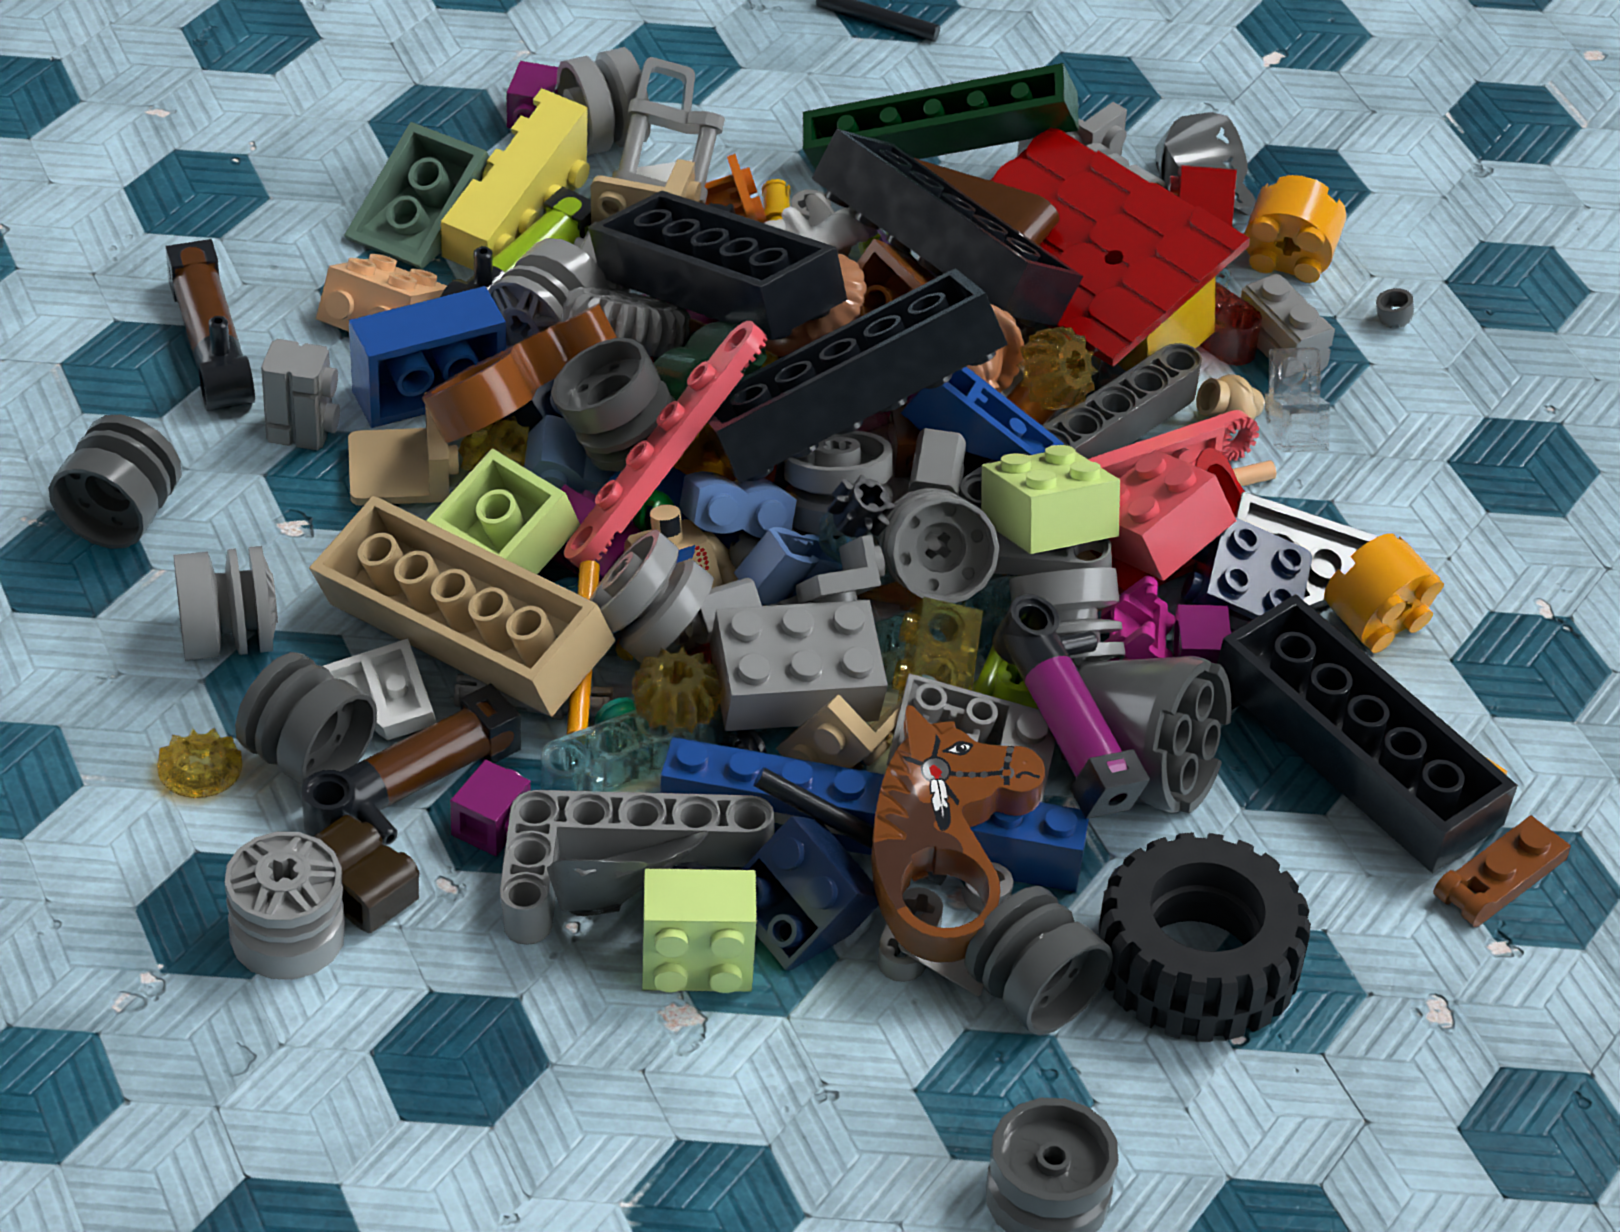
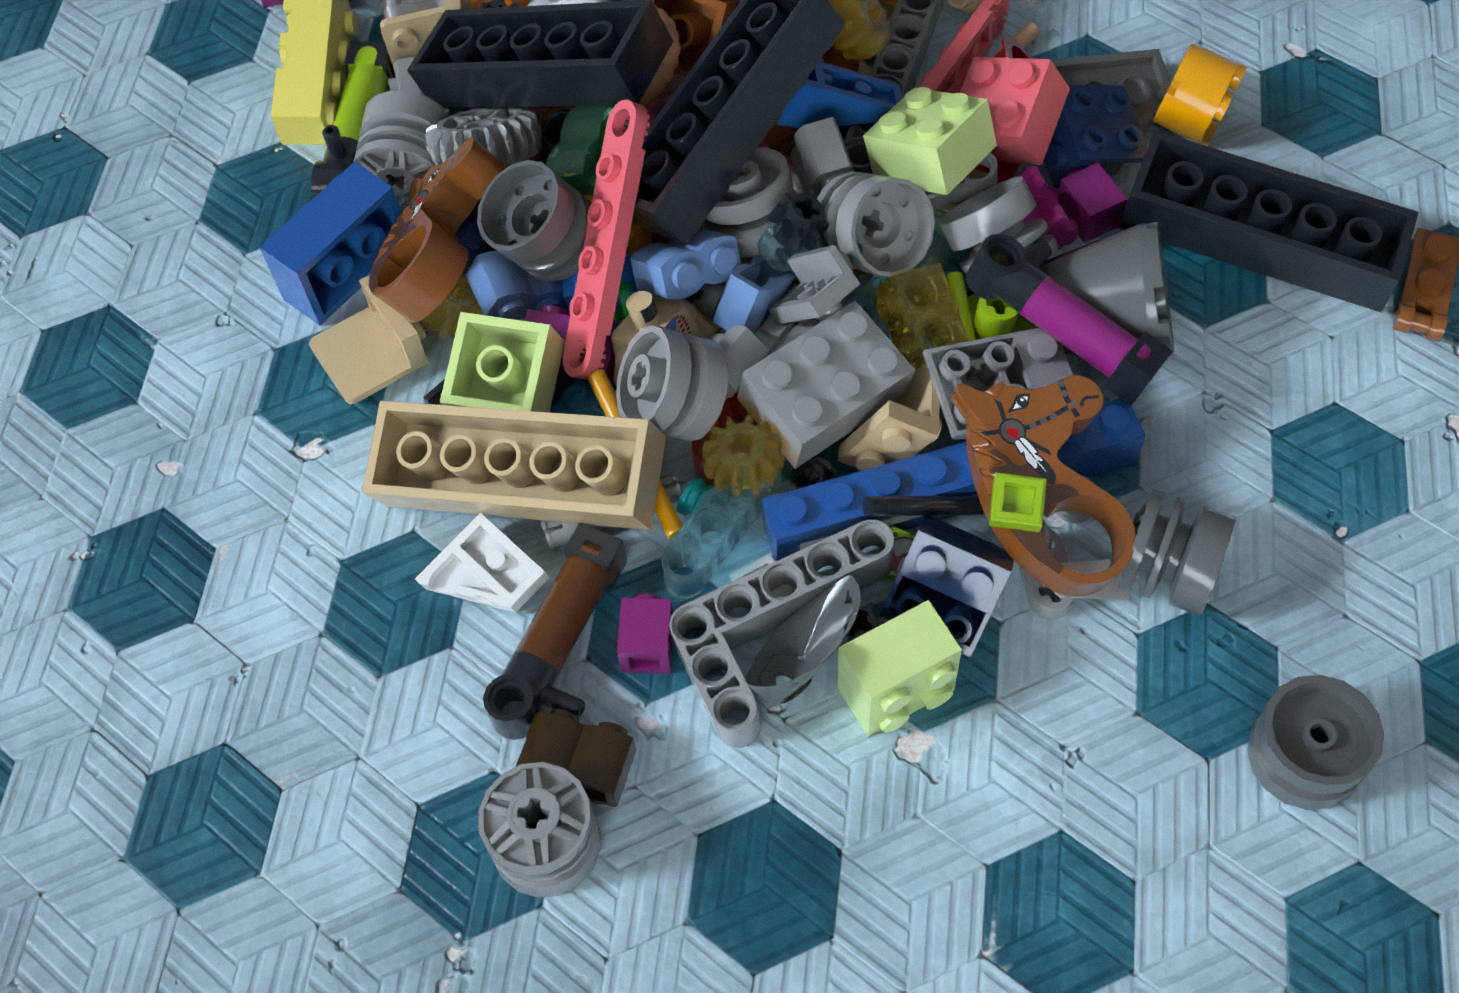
camera: 20 degrees left, 15 degrees up
dark grey wheel [48,414,182,549] -> none
clear yellow gear [157,727,242,798] -> none
piece [165,239,255,411] -> none
light grey wheel [173,546,278,661] -> none
dark grey wheel [235,652,377,785] -> none
light grey brick [261,339,340,450] -> none
light nougat bracket [316,254,447,332] -> none
sand green slope [344,122,490,269] -> none
black tyre [1097,832,1311,1042] -> none
none -> lime tile [989,472,1047,533]

